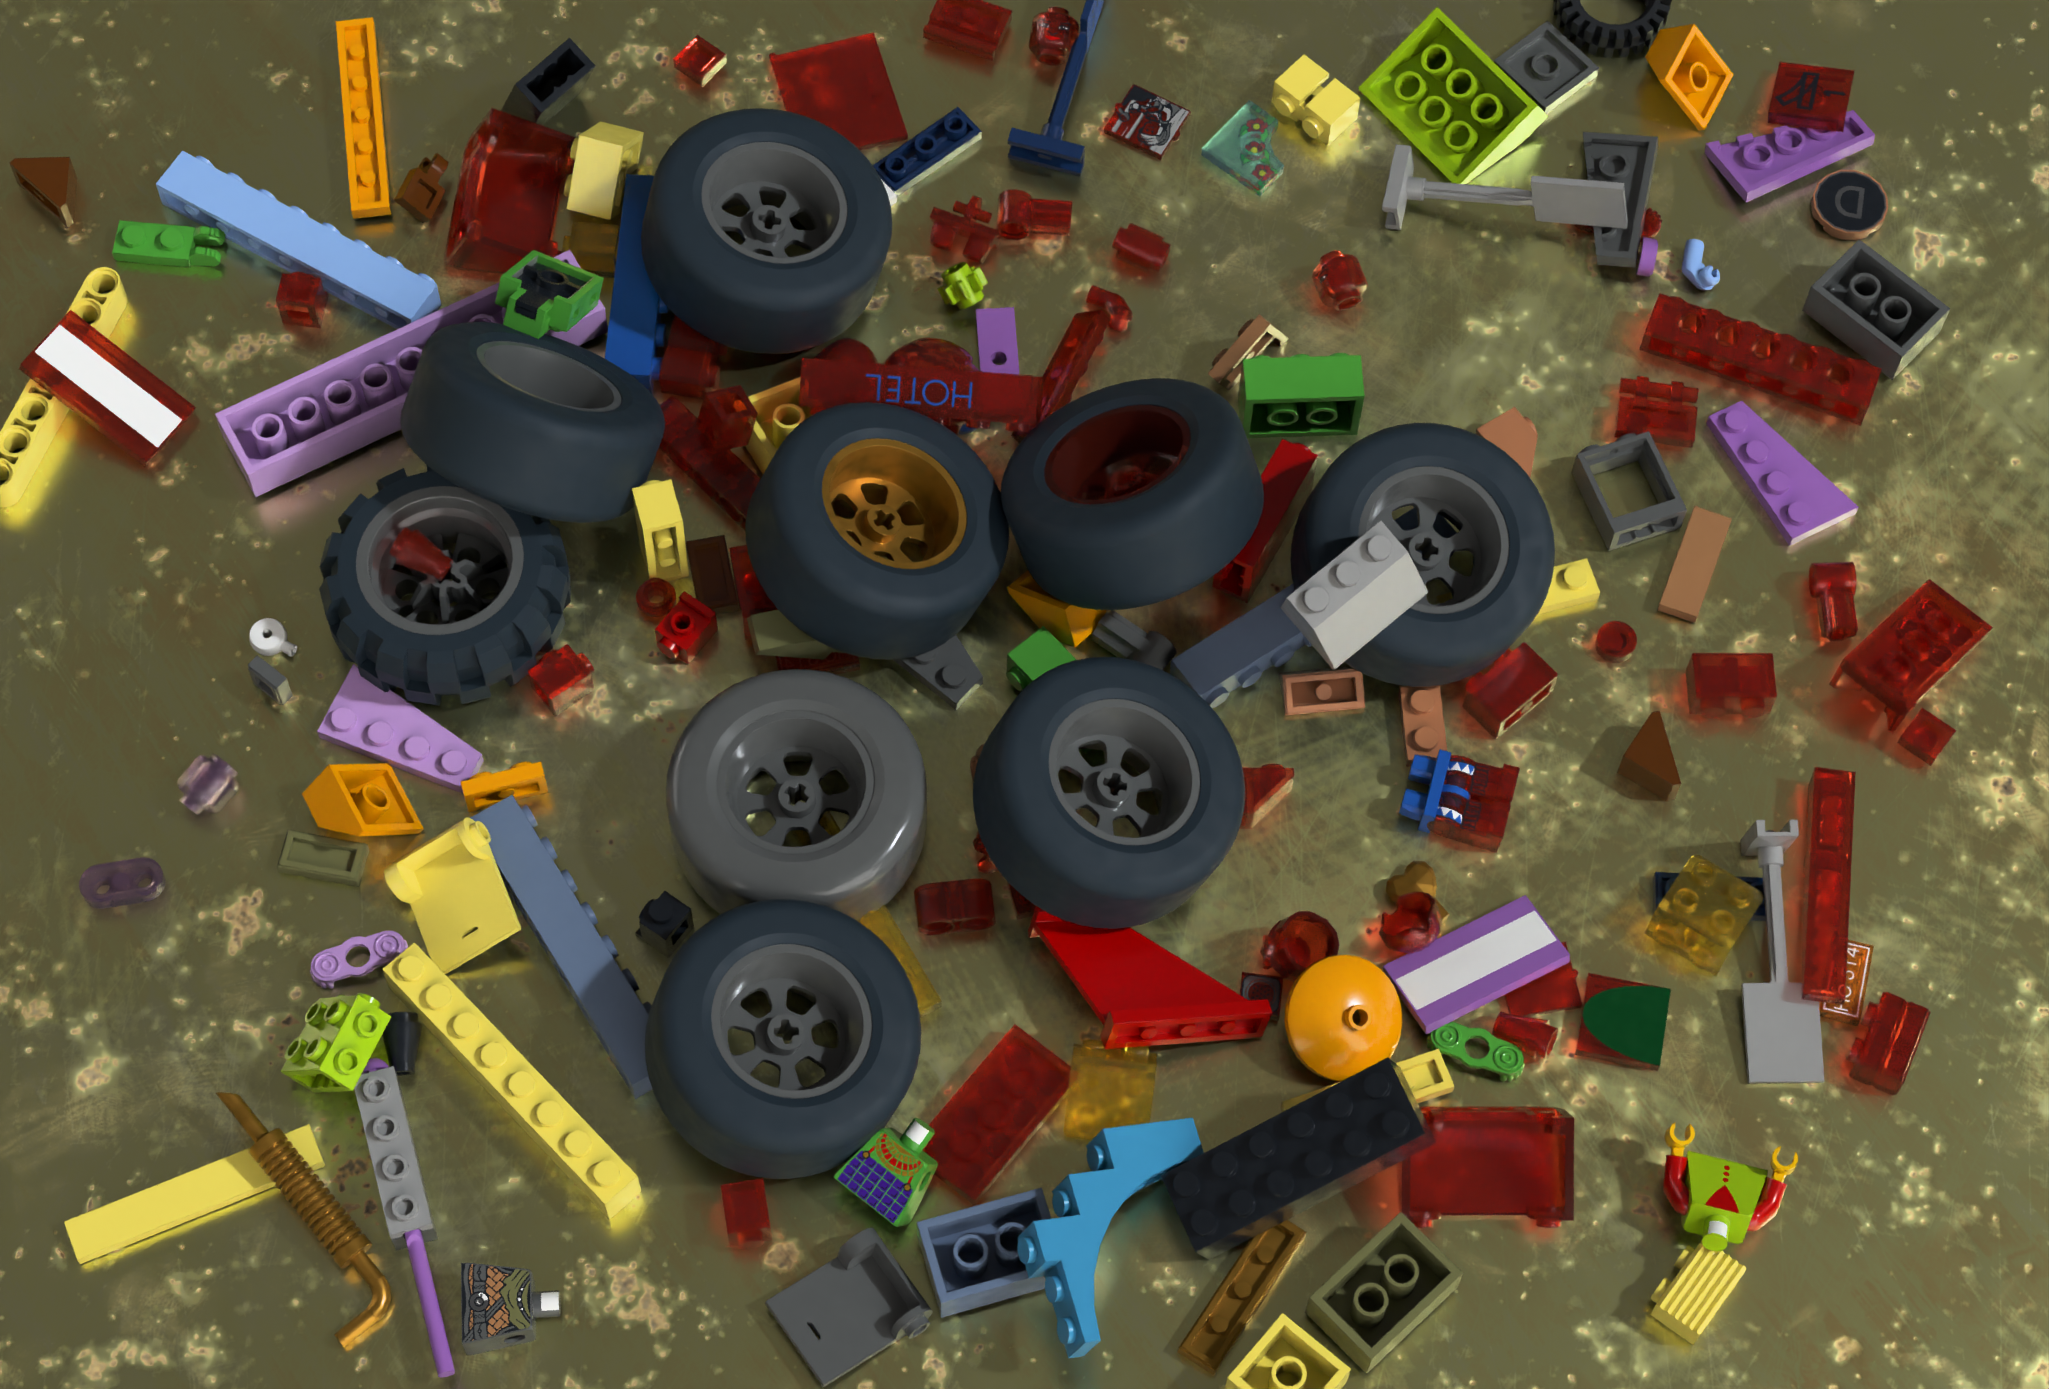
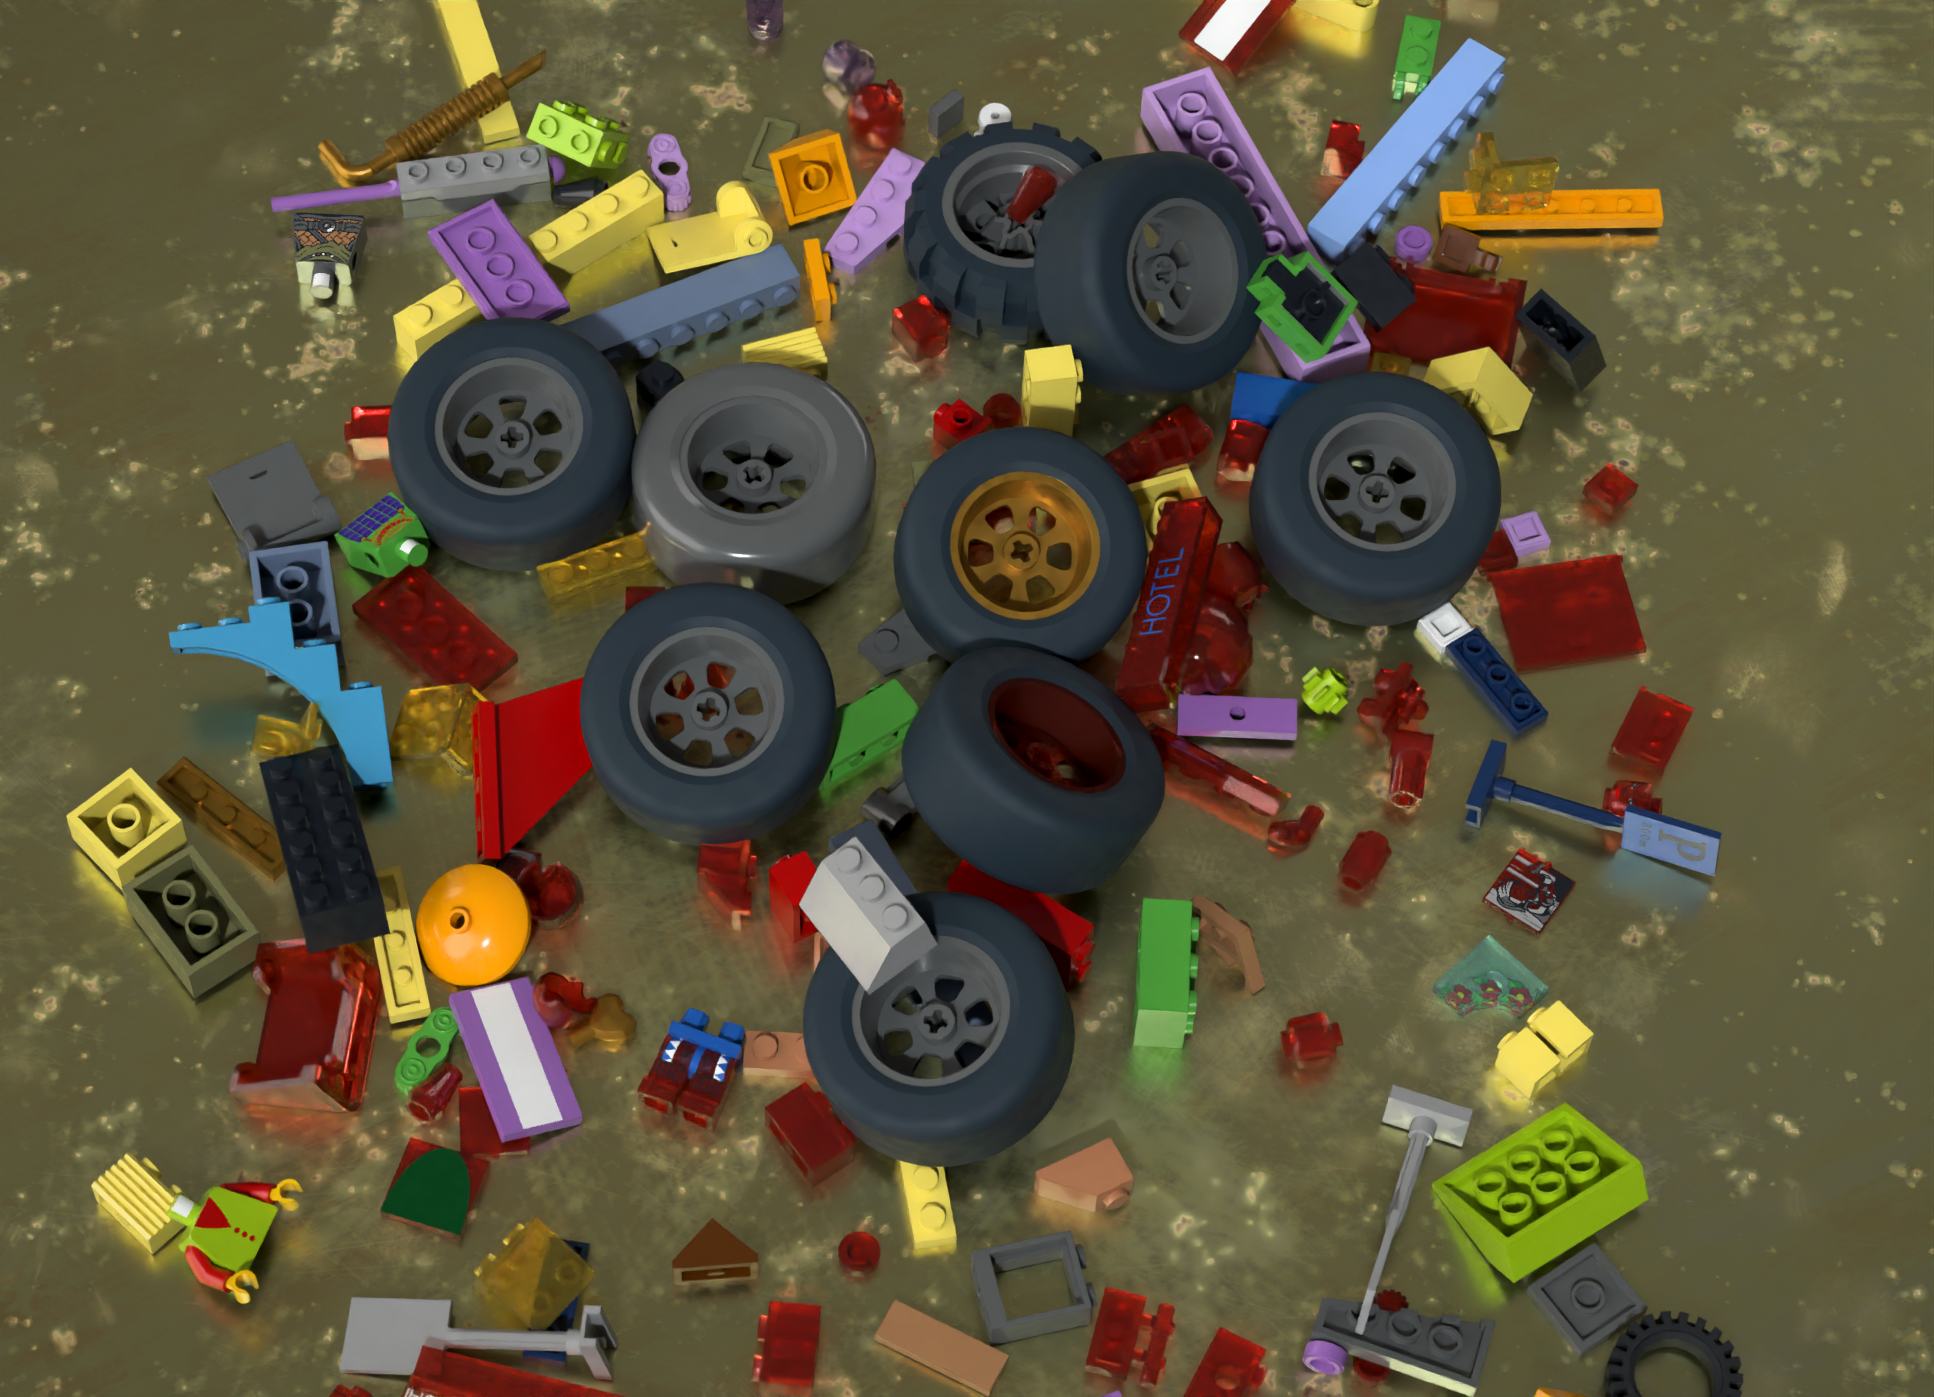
camera: 95 degrees right, 5 degrees down
none -> clear yellow bracket [249,702,323,761]
none -> medium lavender tile [428,199,571,322]
none -> light yellow brick [741,326,828,381]
none -> red brick [769,850,818,944]
none -> clear red helmet [845,79,906,148]
none -> black brick [1330,241,1417,333]
none -> medium lavender tile [1394,225,1433,263]
none -> clear yellow bracket [1464,132,1559,214]

